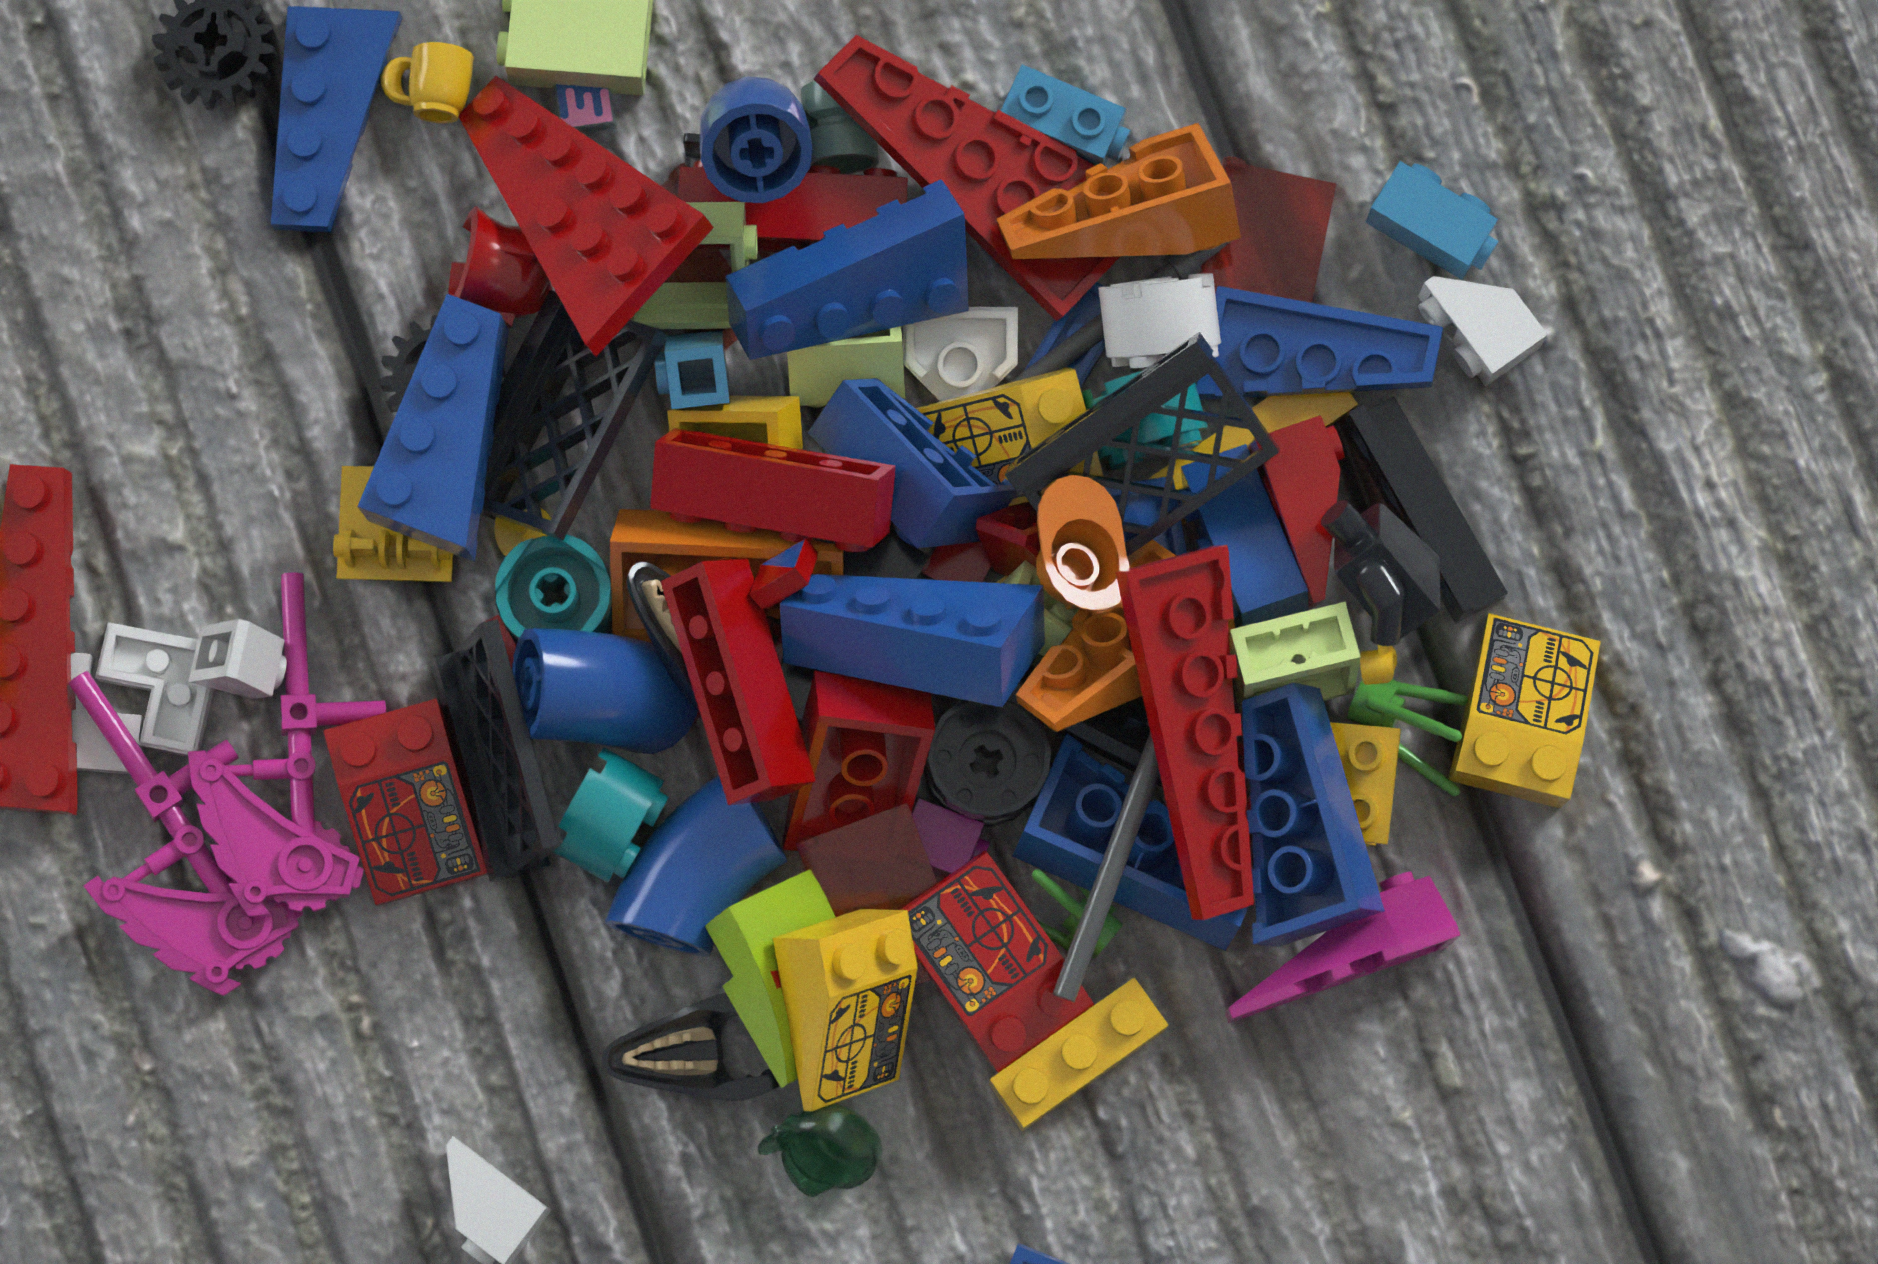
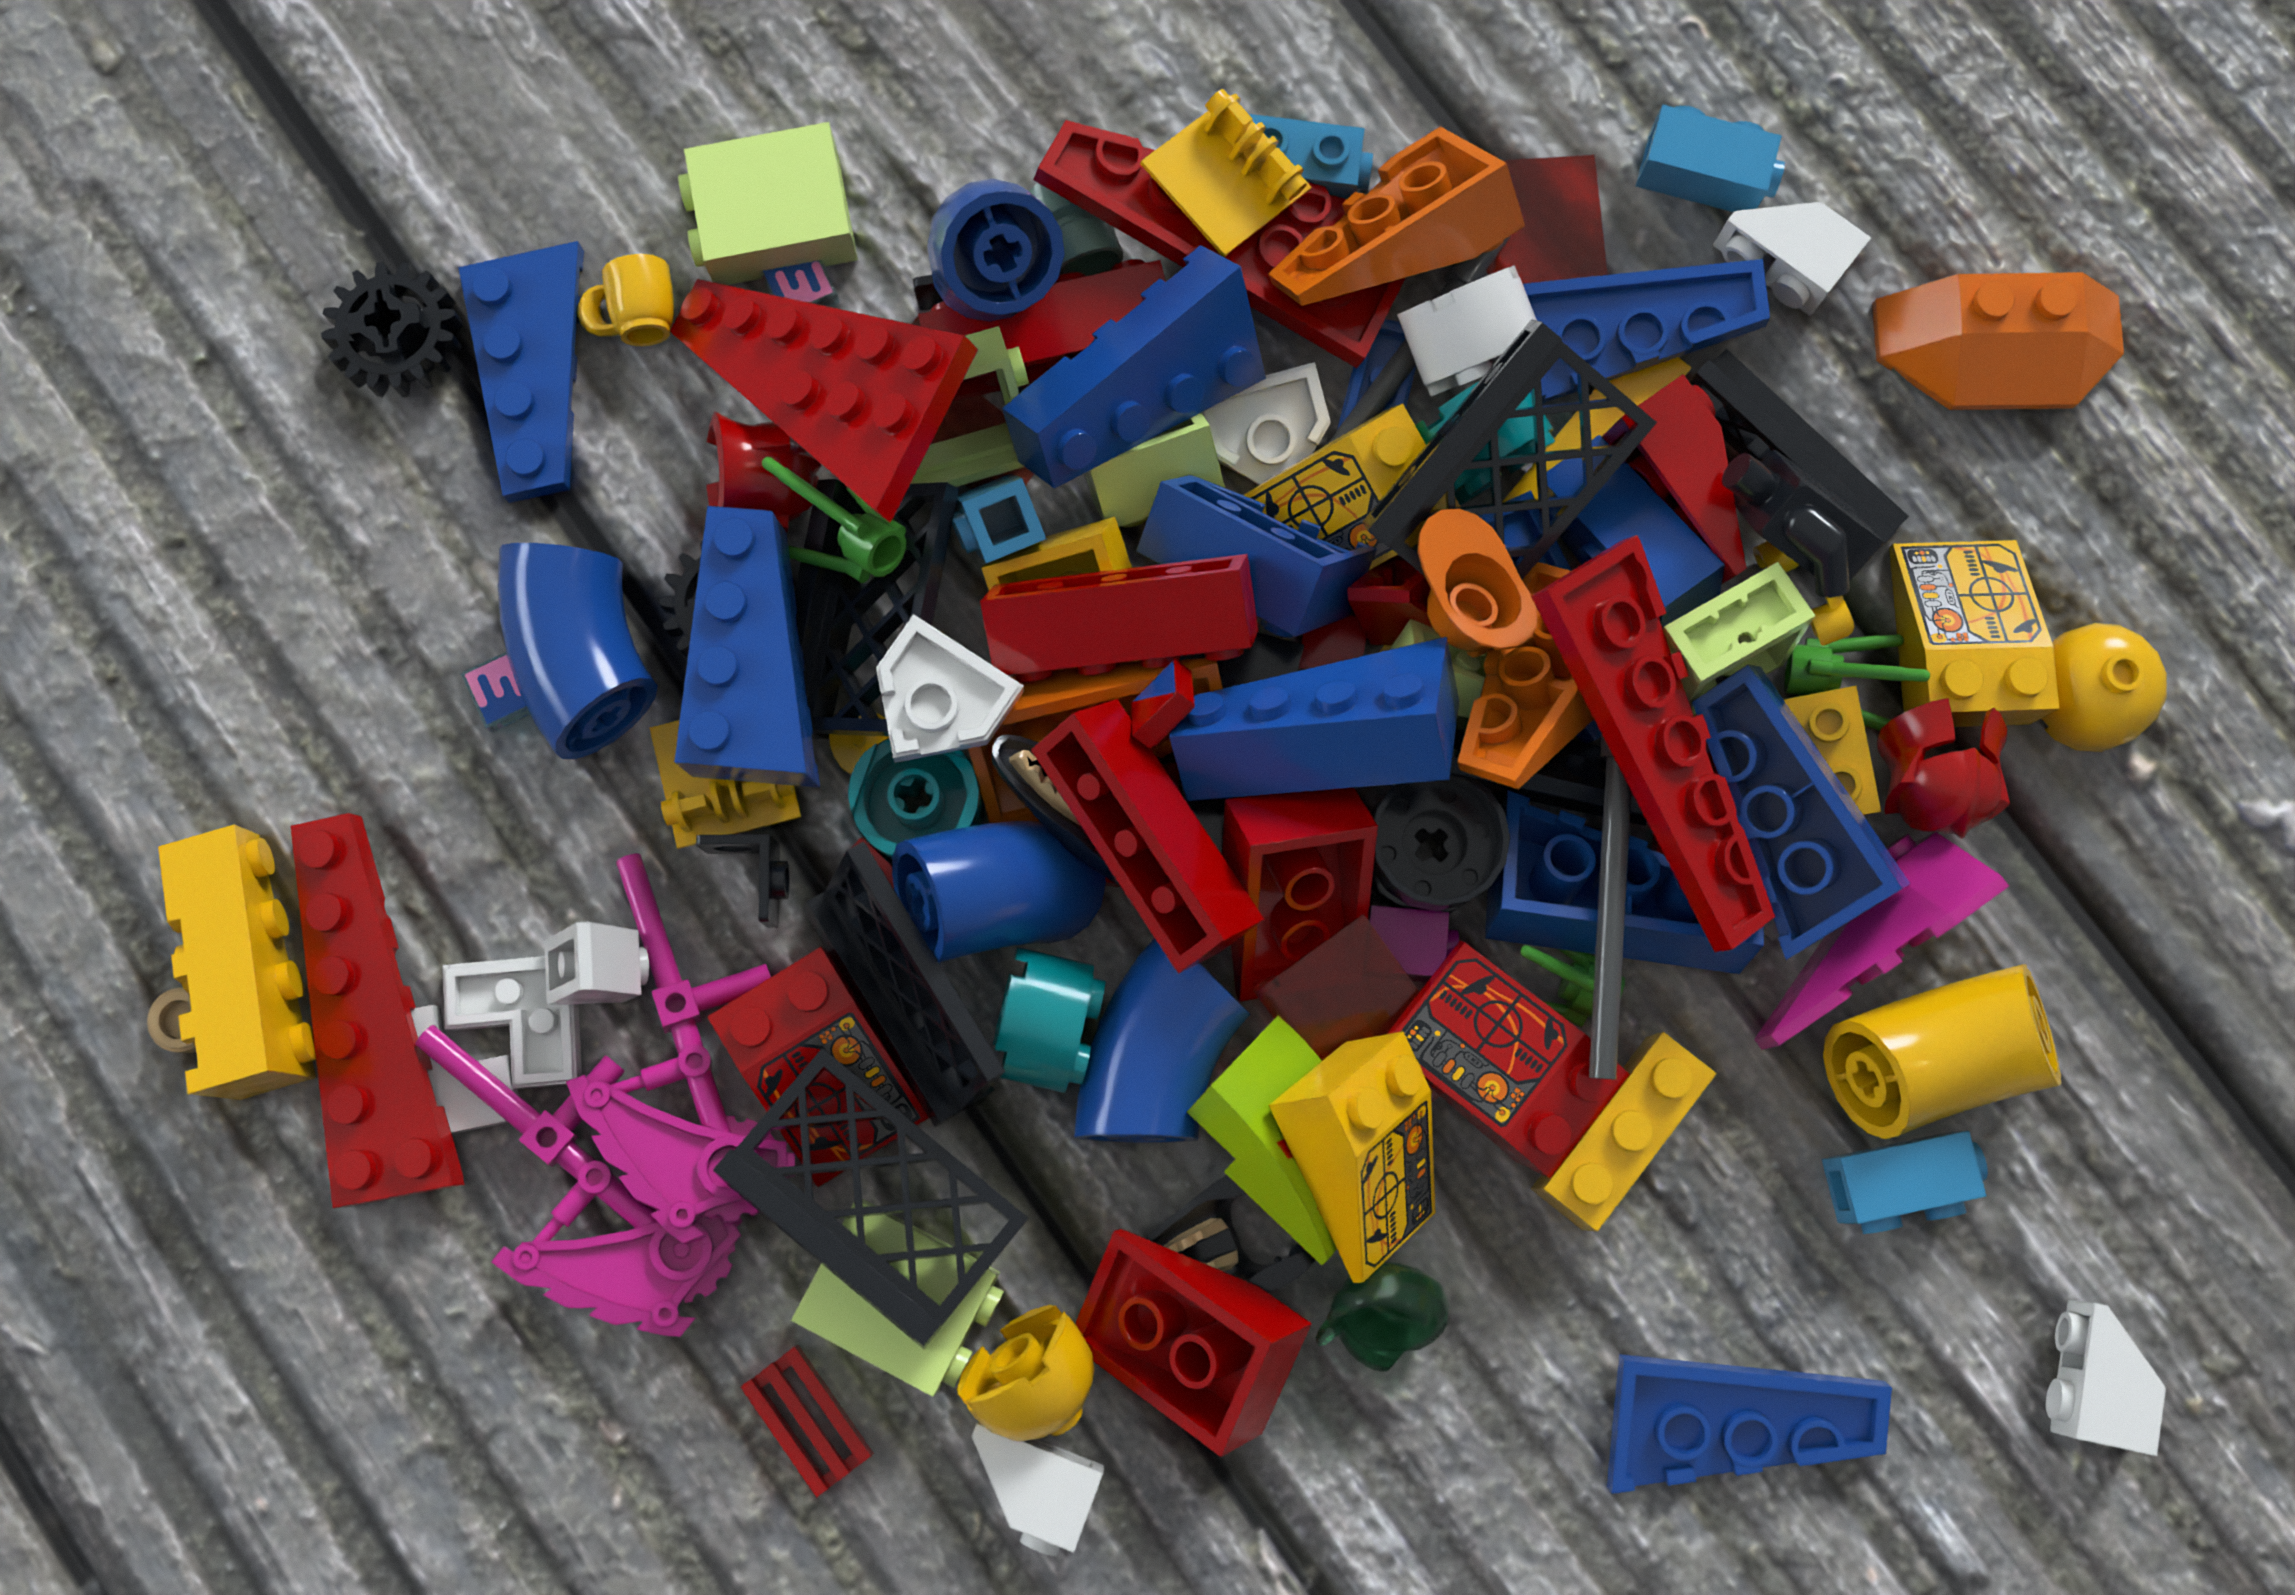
camera: 15 degrees left, 0 degrees up
none -> tile [461,652,531,733]
none -> blue brick [497,543,658,759]
none -> black bracket [696,834,790,928]
none -> black fence [713,1048,1028,1349]
none -> red tile [740,1345,874,1498]
none -> bright green plant [762,457,906,583]
none -> yellowish green brick [791,1199,1004,1397]
none -> white plate [876,614,1024,763]
none -> yellow cylinder [957,1305,1095,1442]
none -> red slope [1075,1229,1312,1457]
none -> yellow hinge [1140,89,1312,257]
none -> dark azure brick [1821,1131,1988,1234]
none -> yellow brick [1823,964,2061,1139]
none -> orange wedge [1872,272,2124,410]
none -> red helmet [1877,698,2010,839]
none -> yellow cylinder [2042,623,2167,752]

